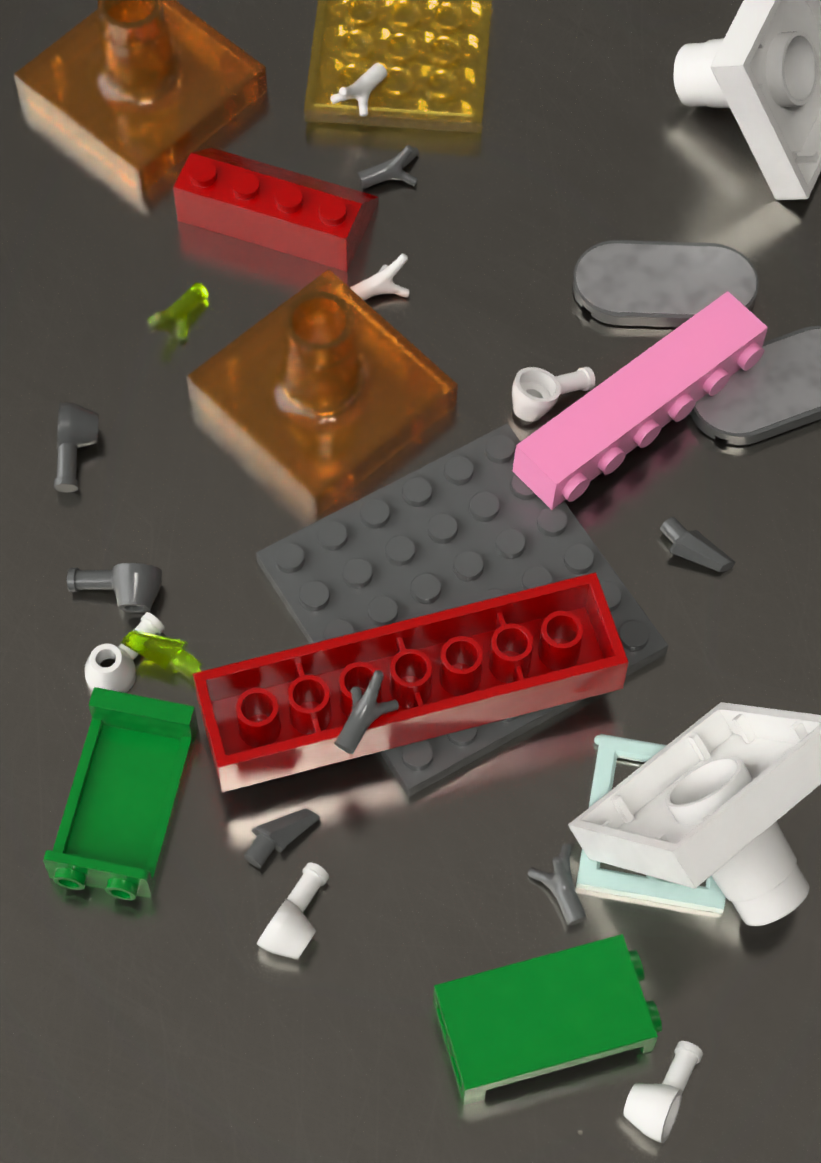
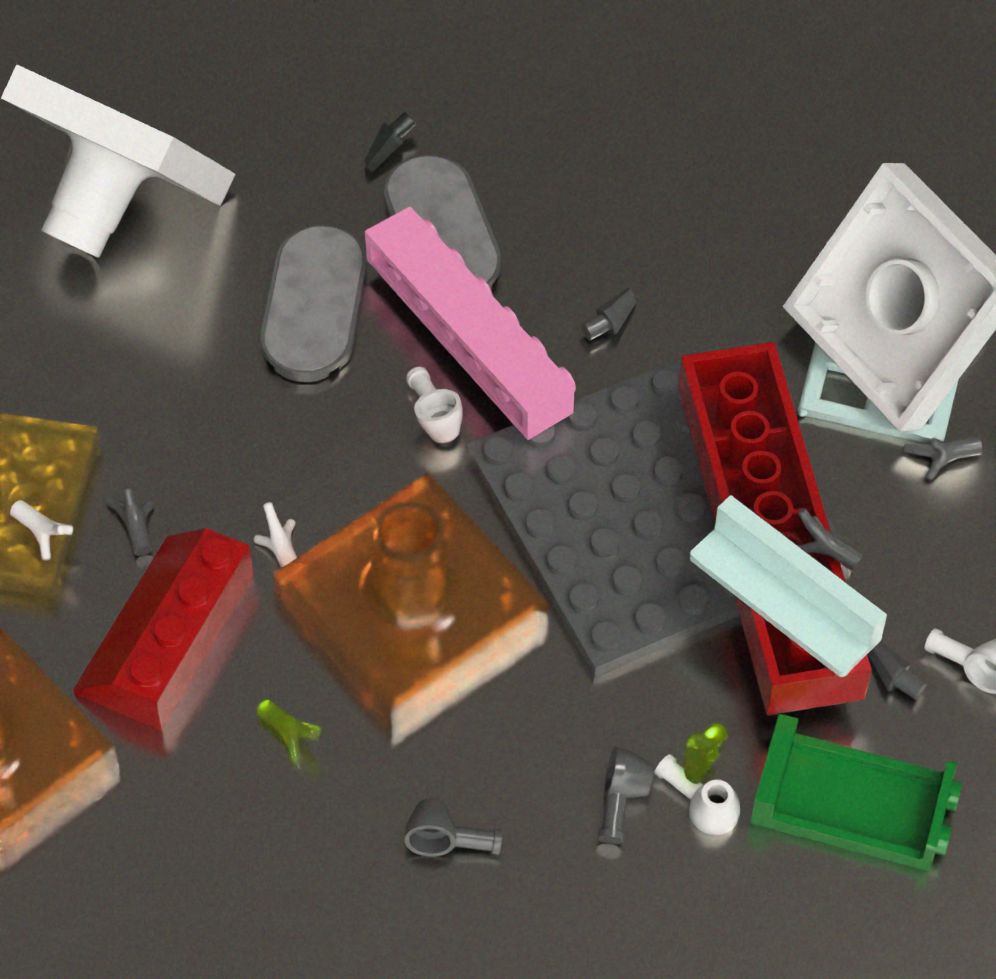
camera: 85 degrees left, 5 degrees down
none -> light aqua panel [690,495,887,677]

